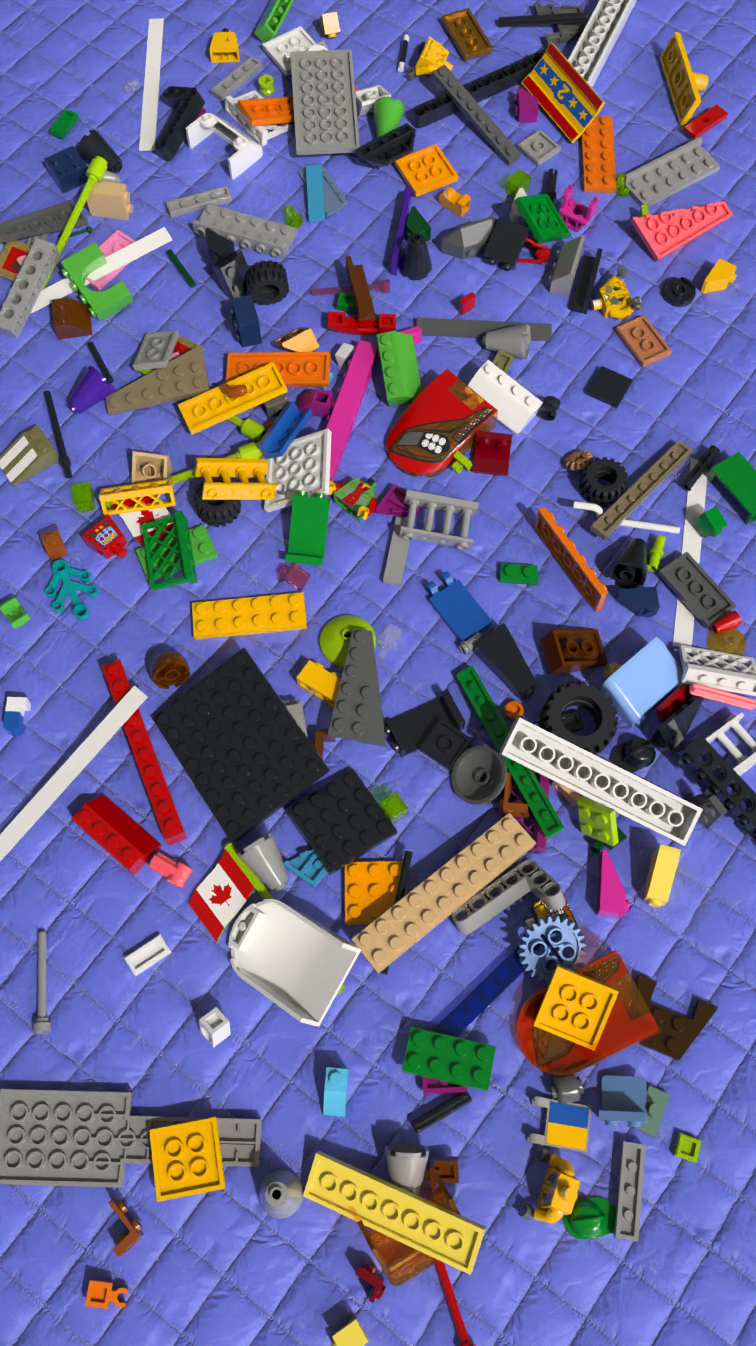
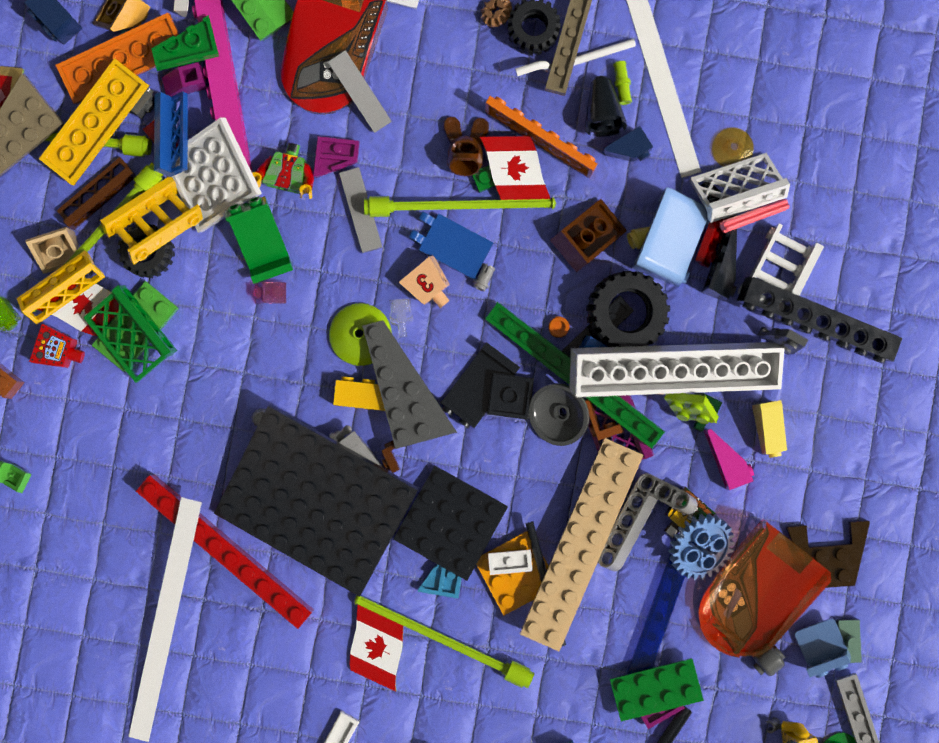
camera: 30 degrees left, 20 degrees up
leg [3,697,31,736] -> none
teal plant [45,560,99,621] -> none
red slope [71,795,162,876] -> none
coral piece [149,852,193,889] -> none
reddish brown cylinder [150,651,190,689] -> none
yellow plate [192,592,307,640] -> none
dark orange arm [221,383,248,399] -> none
white windscreen [228,899,361,1027] -> none
light grey cone [237,832,289,892] -> none
clear neon green brick [380,792,408,824] -> none
light grey fence [398,490,479,550] -> none
lime tile [451,450,473,474] -> none
dark red bracket [472,431,513,476] -> none
black slope [474,623,537,701] -> none
flag [527,1096,591,1153] -> none
yellow plate [533,964,619,1051] -> none
black piece [610,738,656,773] -> none
dark grey plate [658,552,736,629] -> none
lime tile [673,1133,702,1163] -> none
green brick [694,506,728,538] -> none
red cone [711,611,742,634] -> none
none -> reddish brown fence [57,157,137,230]
none -> green wing [151,15,219,71]
none -> light grey tile [328,50,392,133]
none -> flag [364,136,556,217]
none -> light nougat torso [399,256,450,308]
none -> reddish brown piece [444,117,489,176]
none -> white plate [488,549,532,575]

